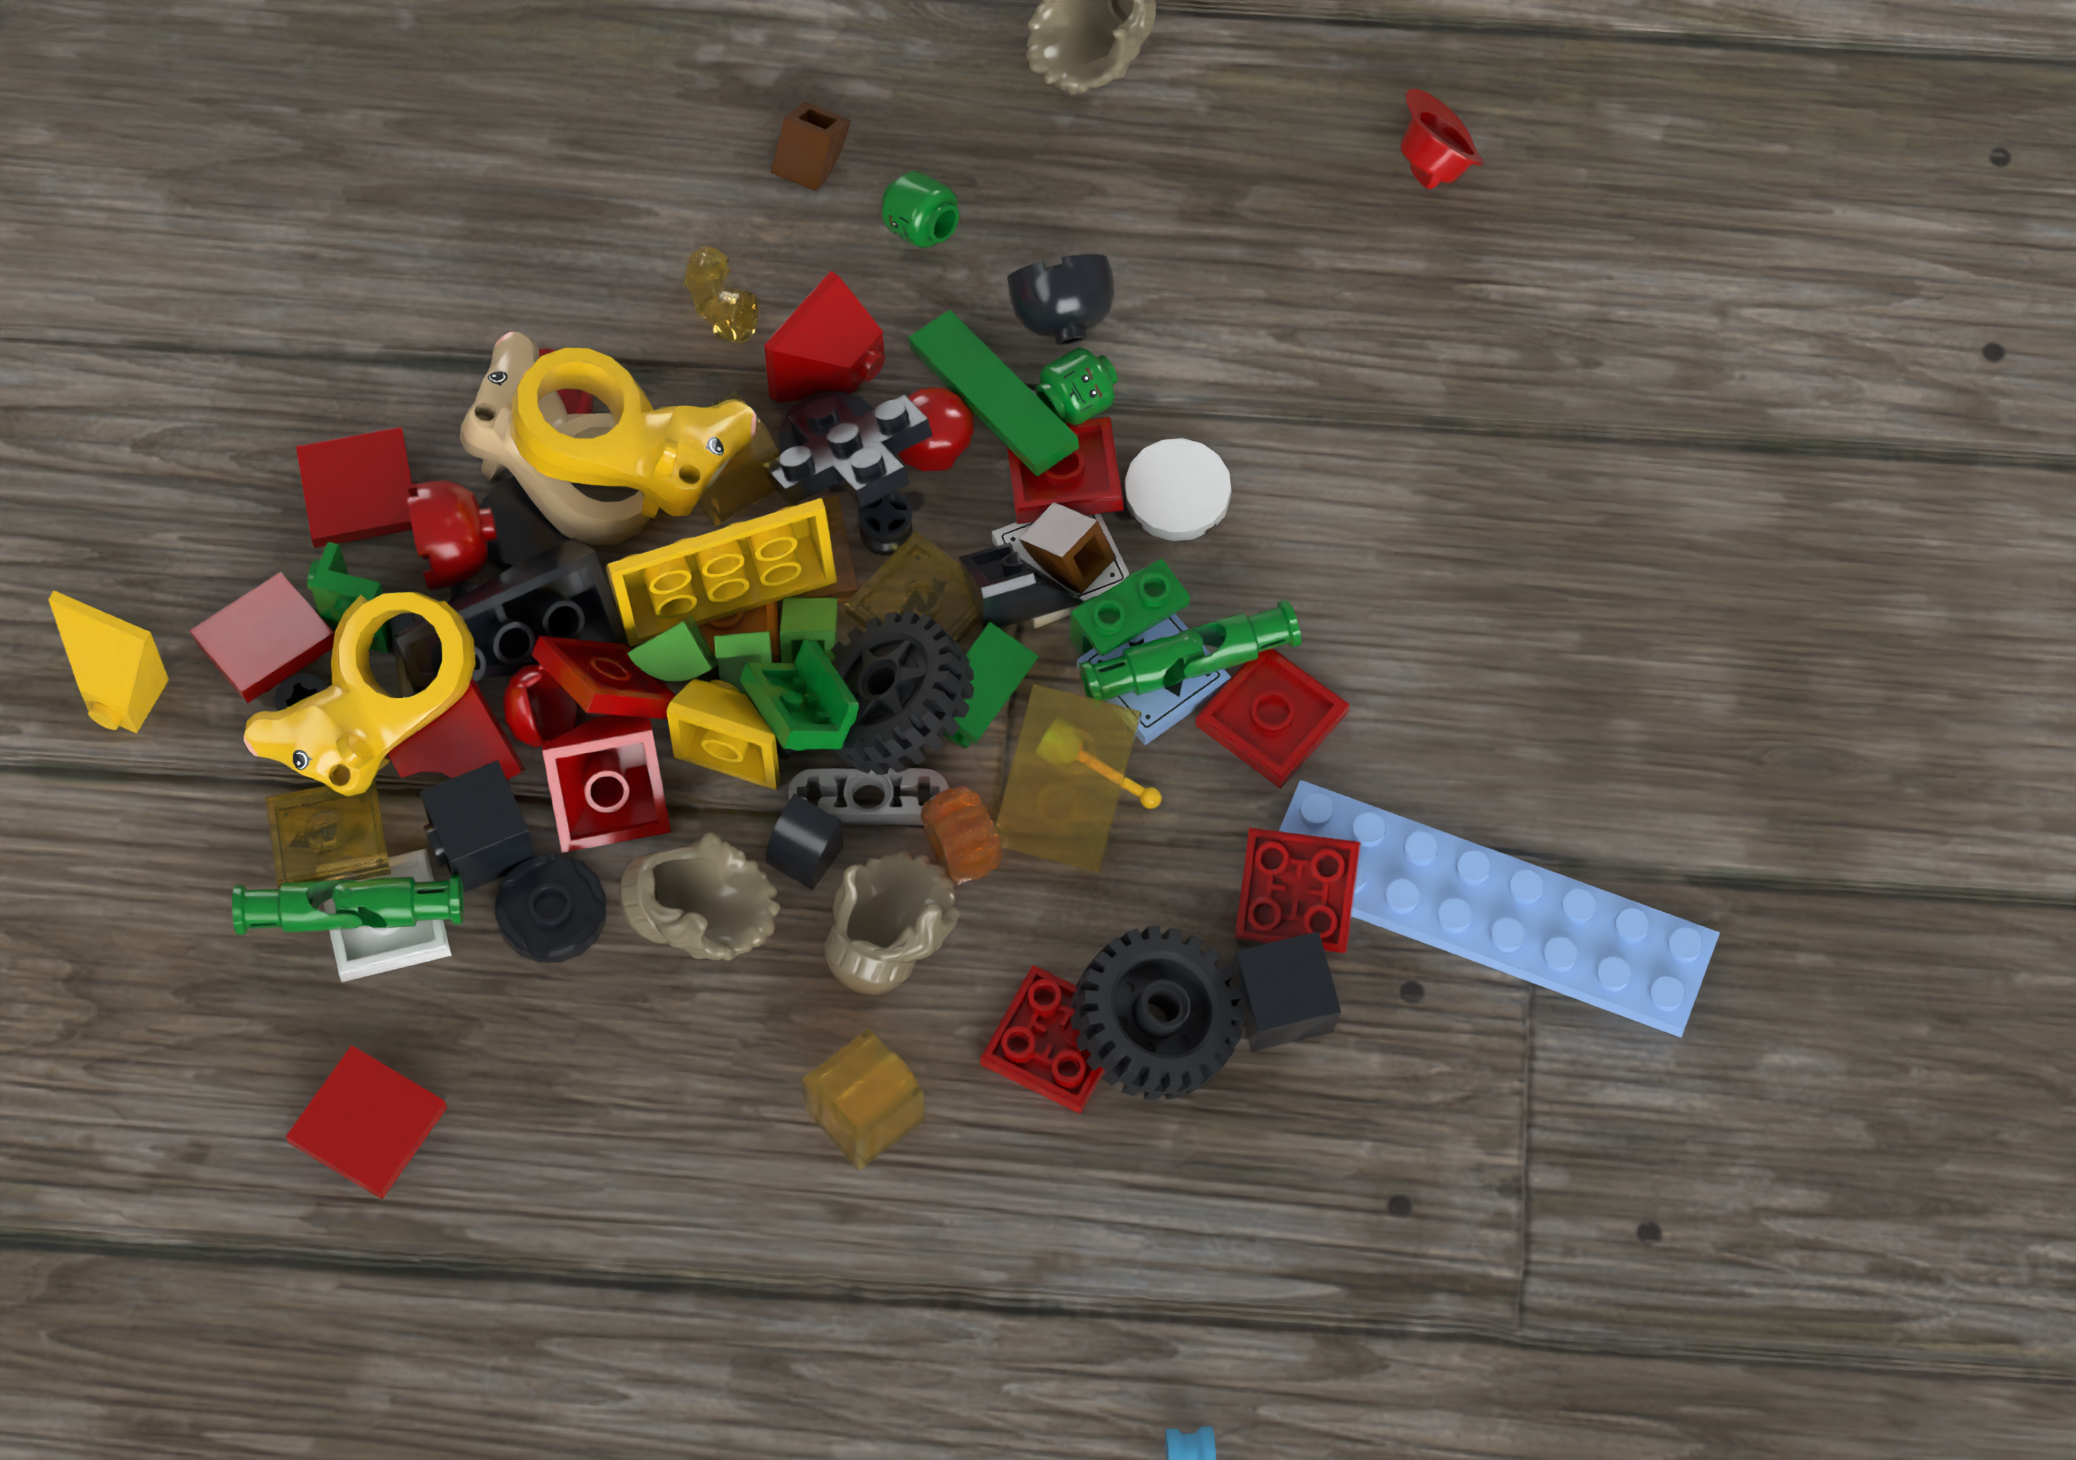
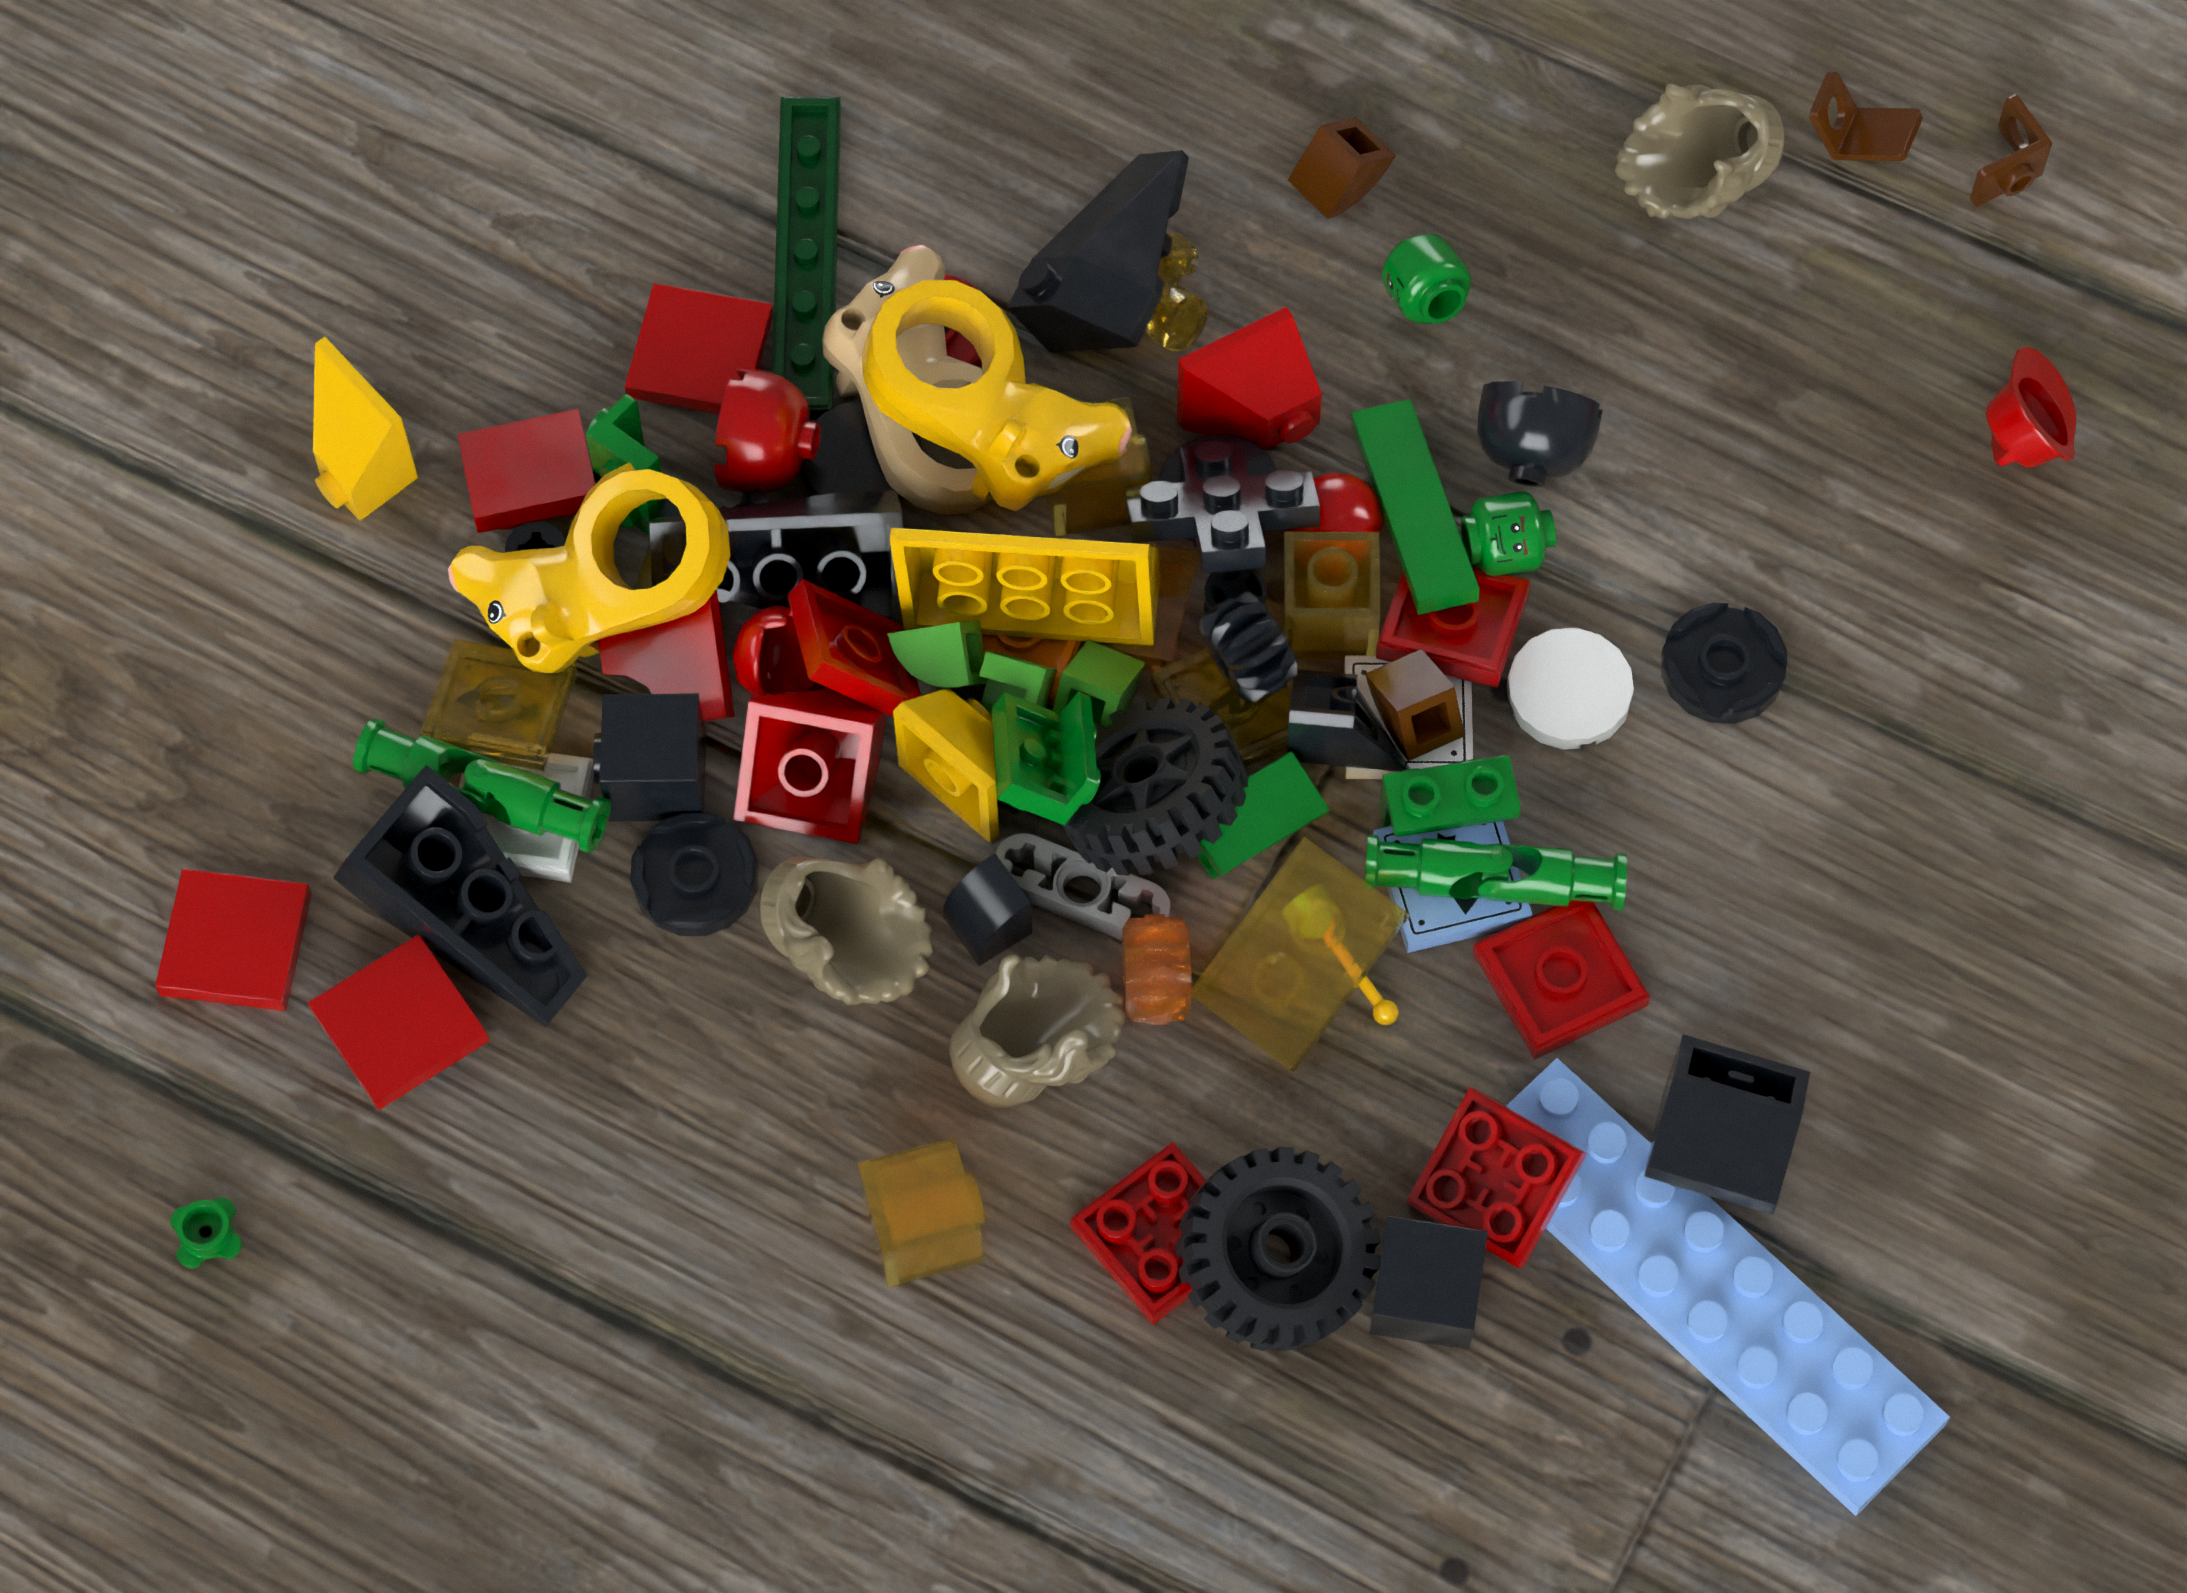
camera: 25 degrees right, 0 degrees up
none -> red tile [155,868,312,1011]
none -> green plate [170,1197,242,1269]
none -> black wedge [333,765,587,1027]
none -> dark green tile [772,97,841,420]
none -> black wedge [1007,150,1189,353]
none -> black gear [1199,591,1297,703]
none -> clear yellow head [1282,532,1380,659]
none -> black slope [1644,1034,1810,1215]
none -> black tile [1661,603,1787,724]

